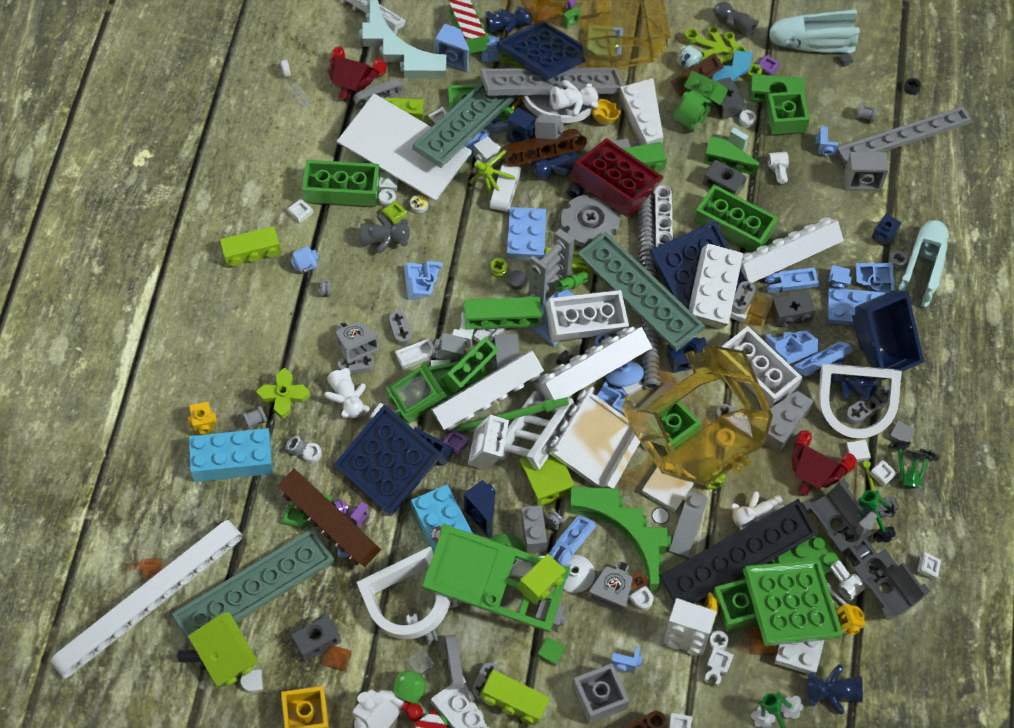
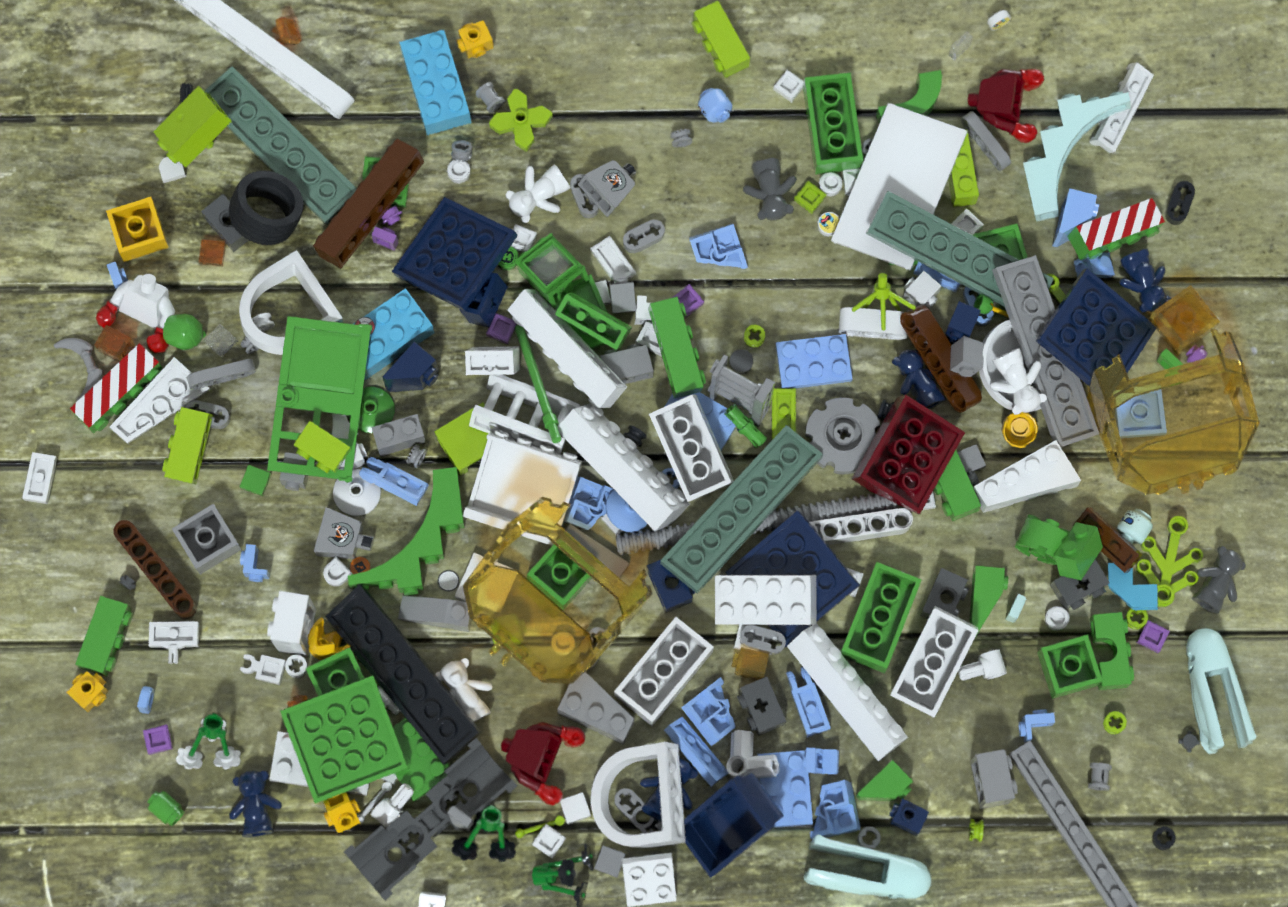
camera: 80 degrees right, 15 degrees up
none -> black tyre [228,170,304,245]
none -> white plate [622,853,676,907]
none -> medium lavender tile [672,284,704,318]
none -> white piece [726,730,779,779]
none -> bright green slope [856,760,913,801]
none -> bright green arch [876,70,942,124]
none -> white brick [891,606,979,717]
none -> lime bush [968,819,984,842]
none -> lime bush [1103,711,1127,735]

